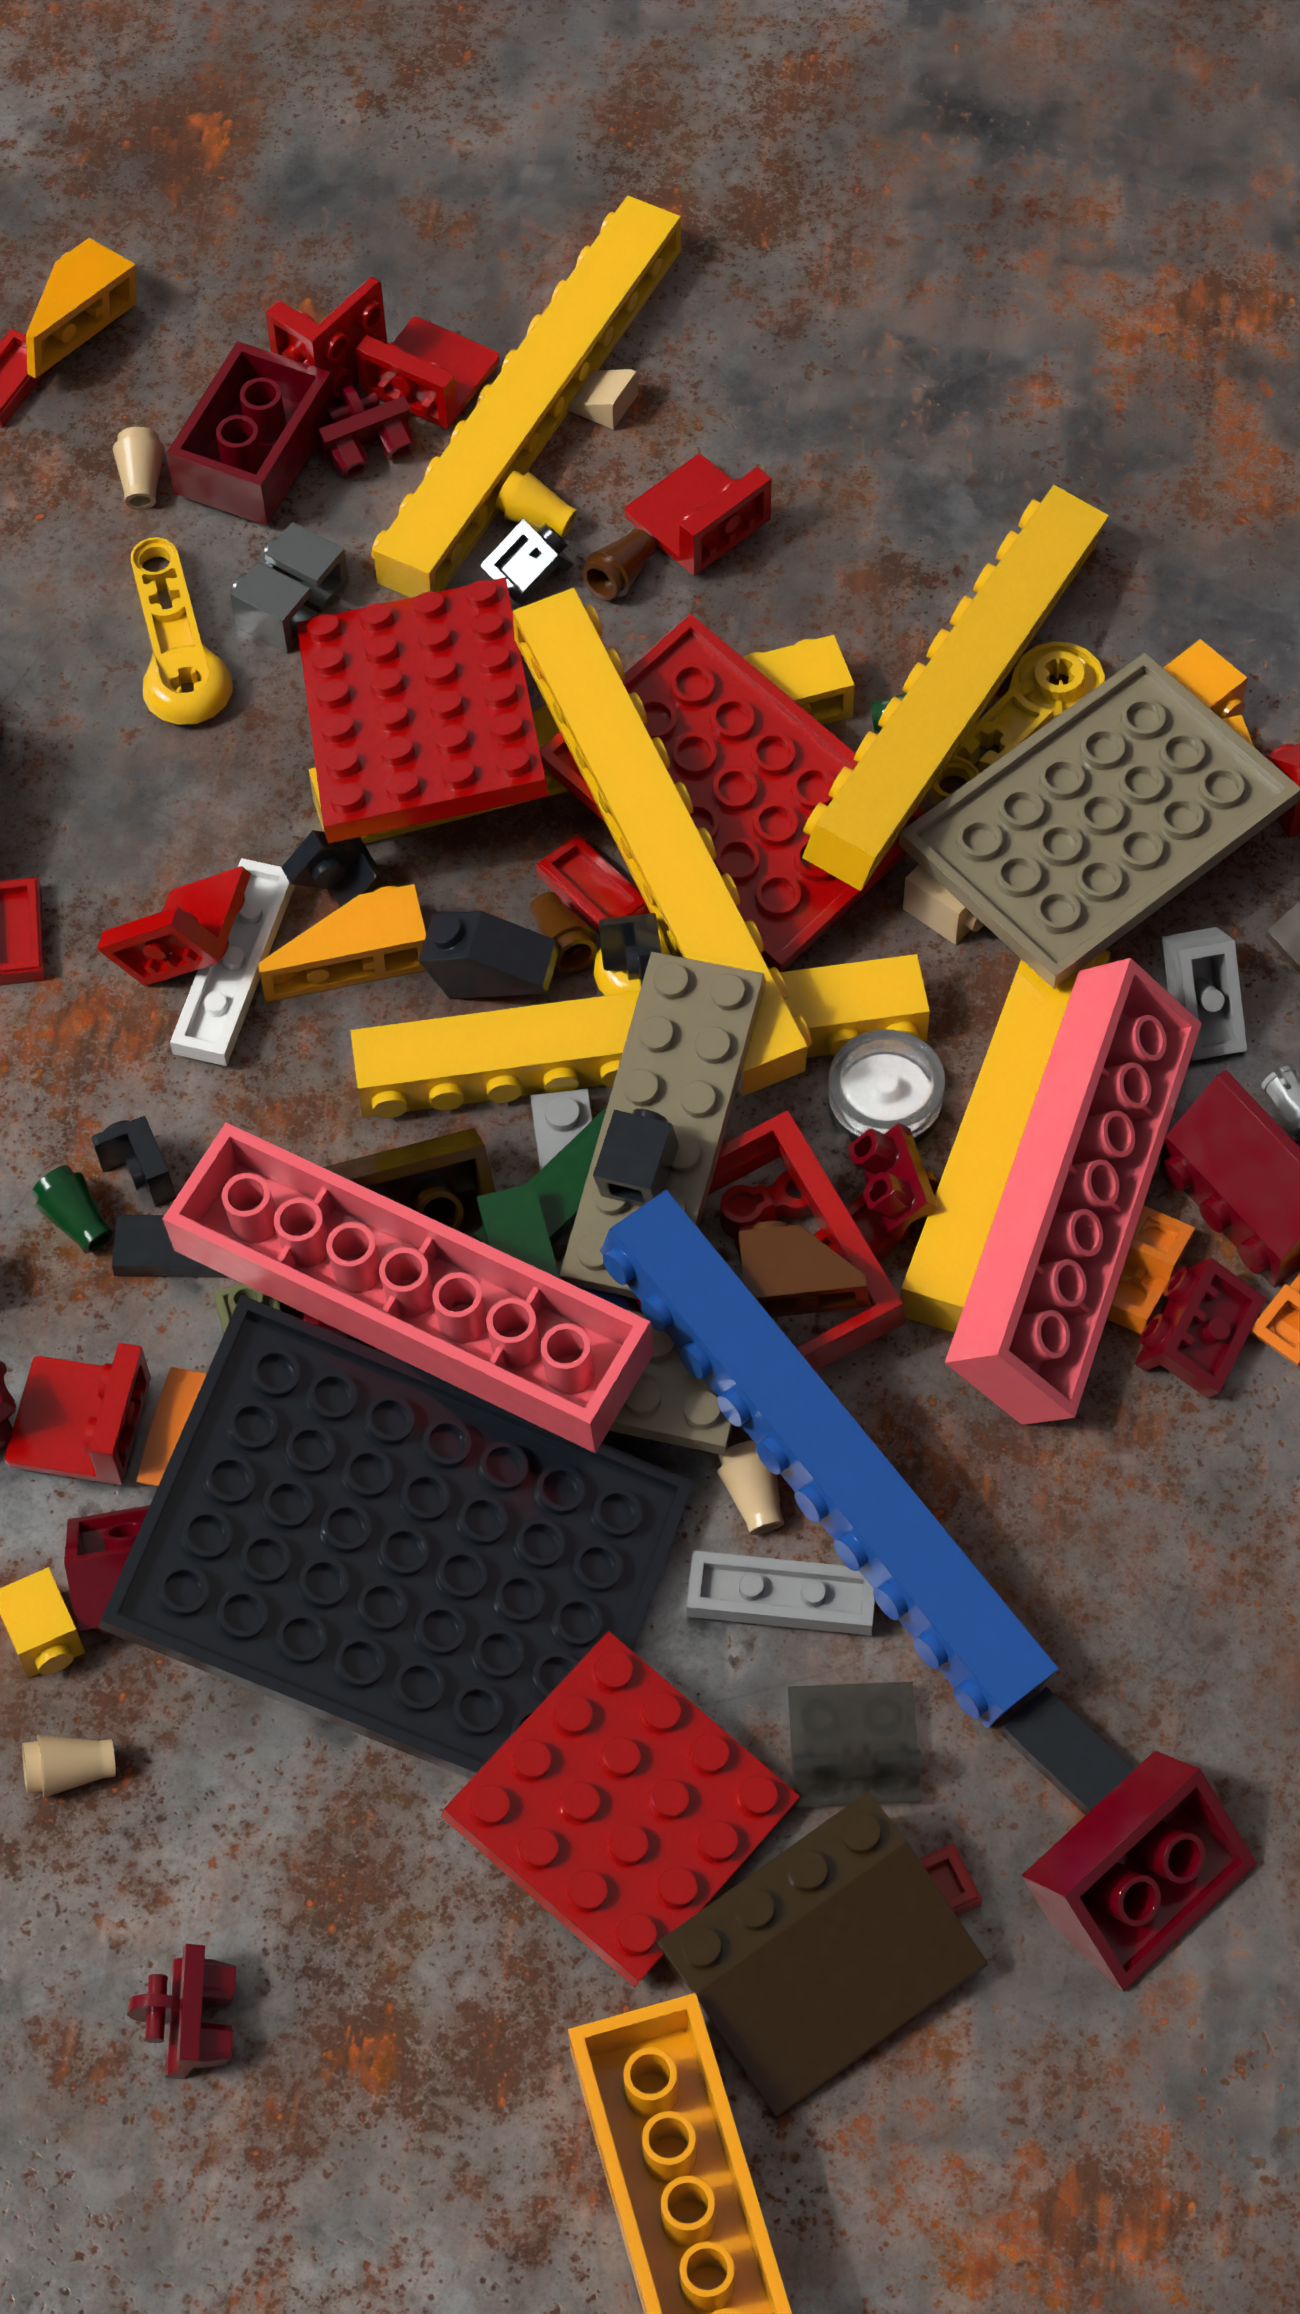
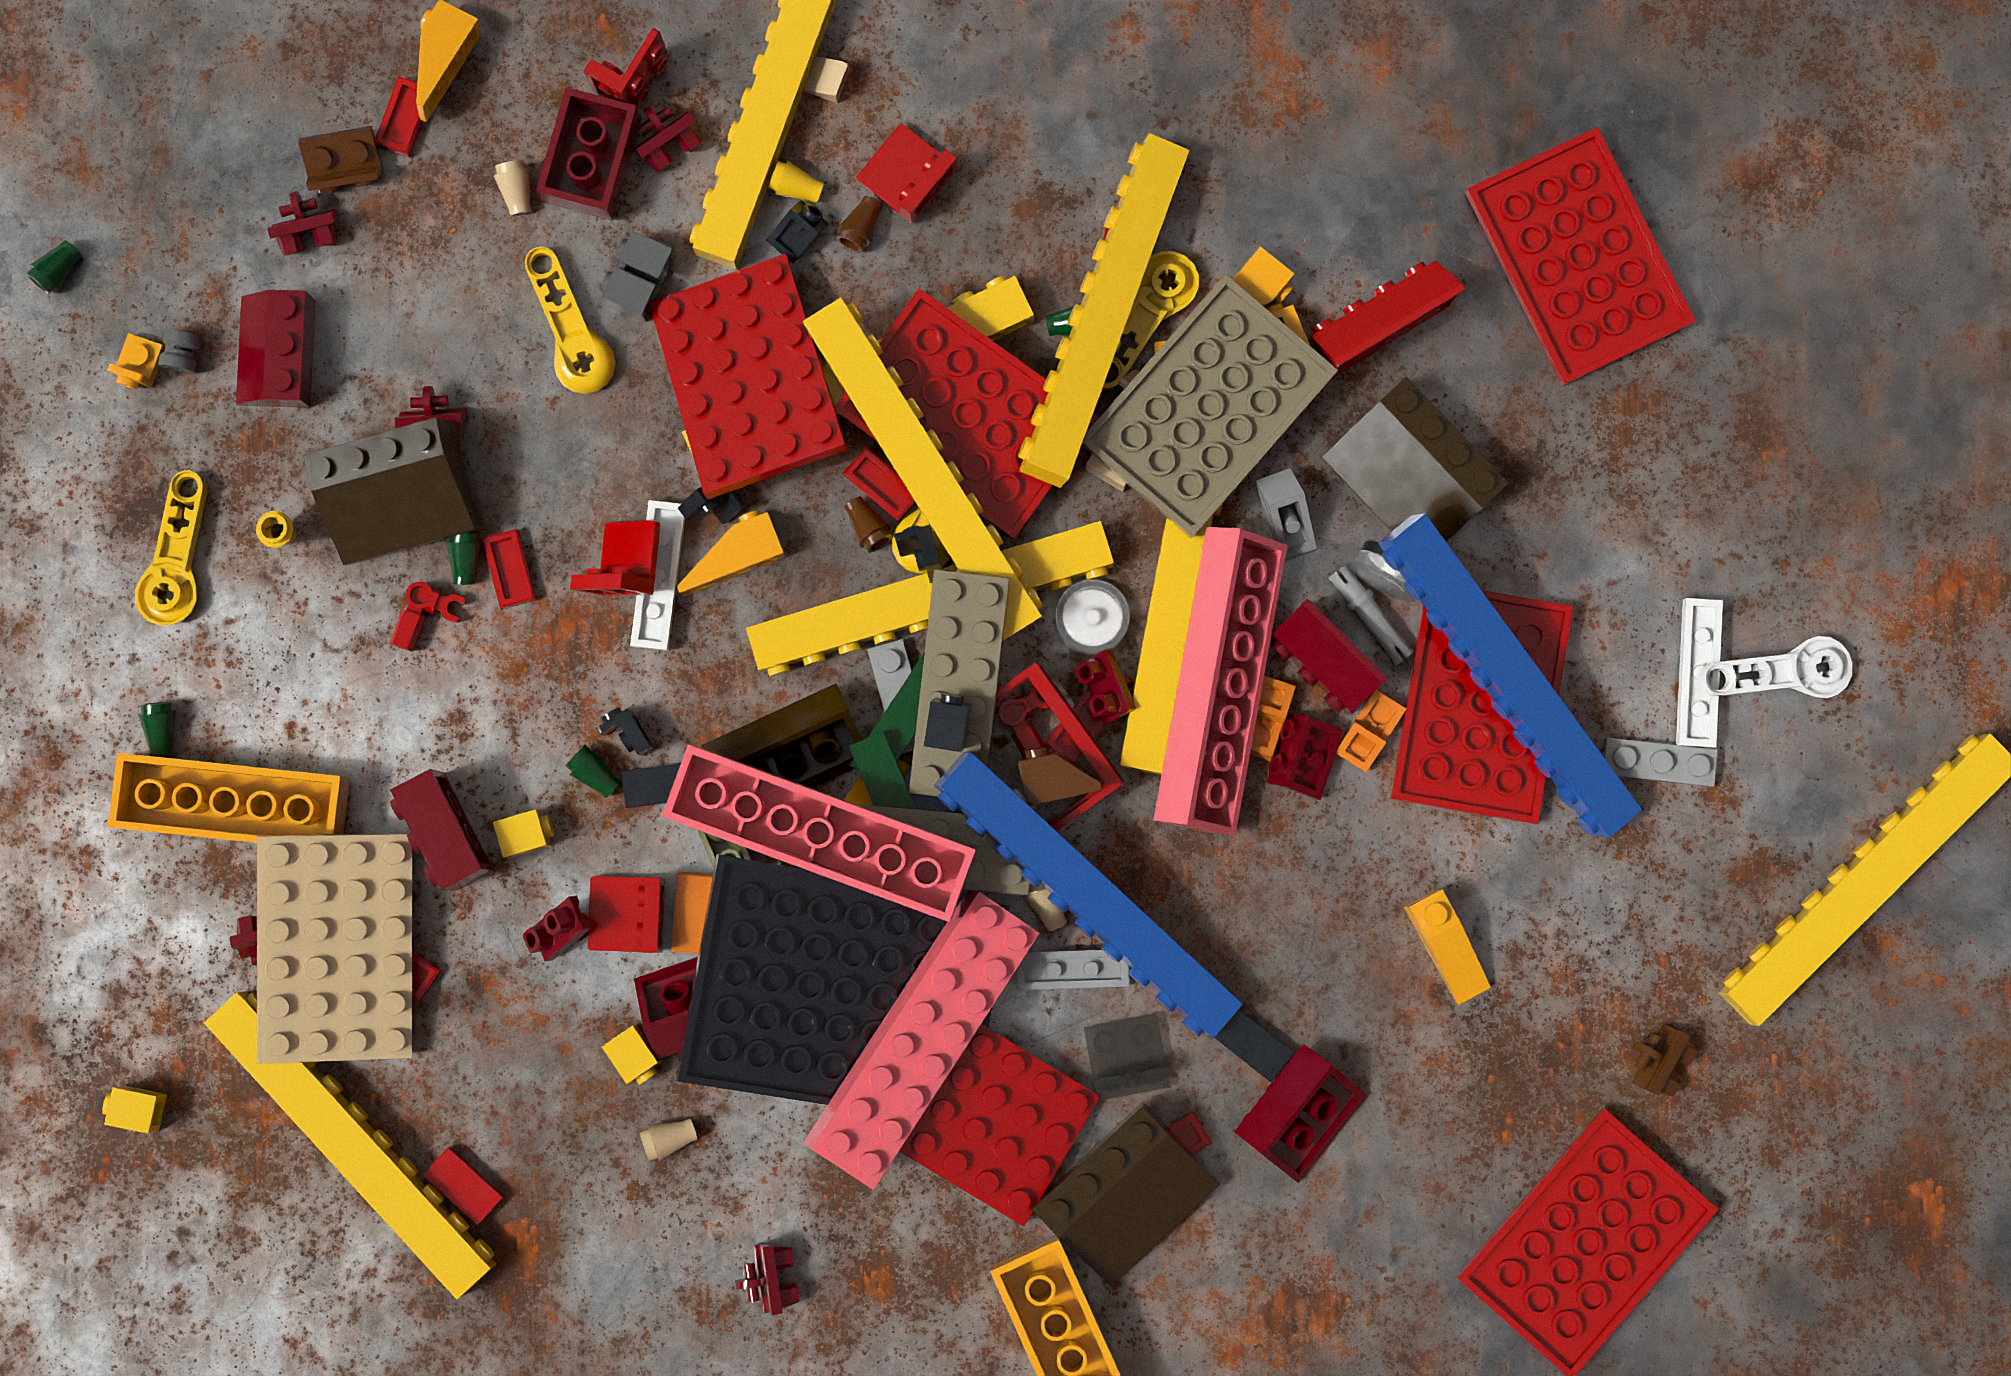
camera: 10 degrees left, 25 degrees up
red bracket [355,316,500,429] -> none
black slope [418,911,561,999] -> none
none -> coral brick [803,890,1040,1190]

